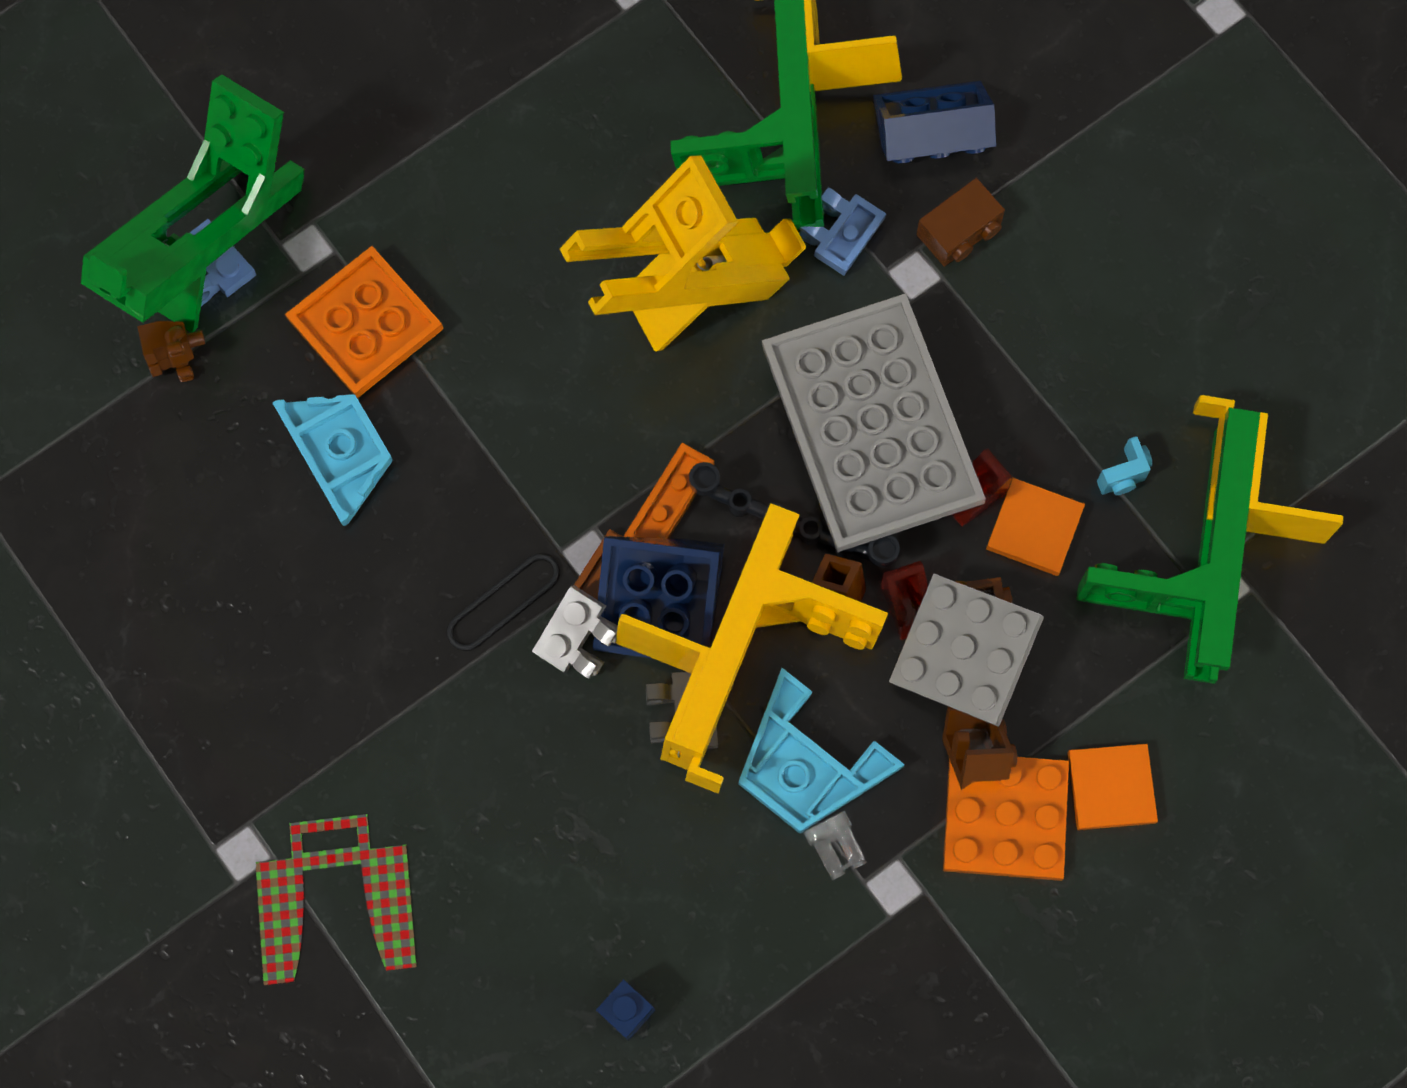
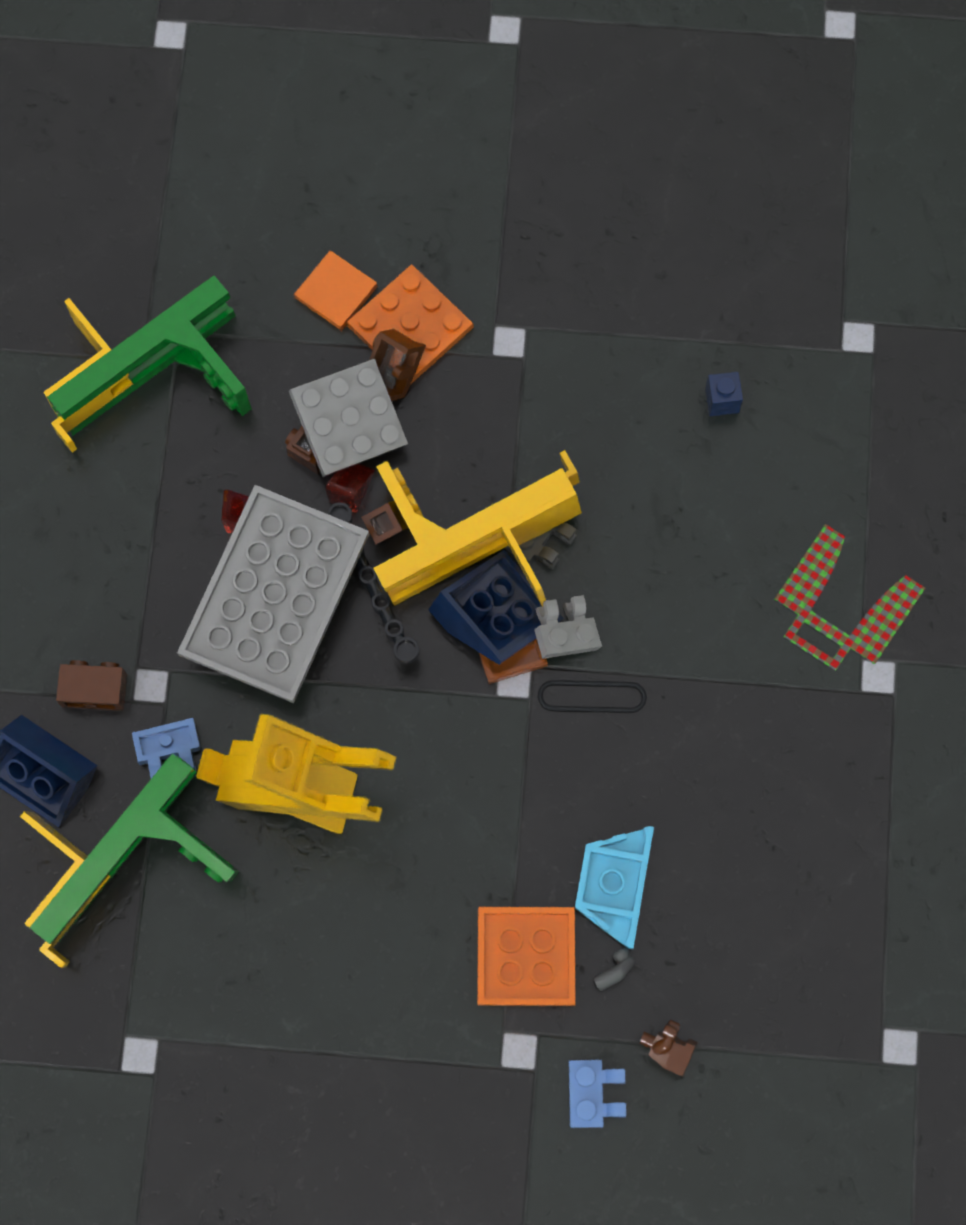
camera: 140 degrees left, 0 degrees up
green piece [81,74,305,332] -> none
orange tile [623,443,715,538] -> none
medium azure wing [738,668,905,833] -> none
clear piece [803,811,867,880] -> none
orange tile [986,478,1085,576] -> none
medium azure bracket [1097,436,1152,495] -> none
none -> dark grey arm [594,948,635,991]

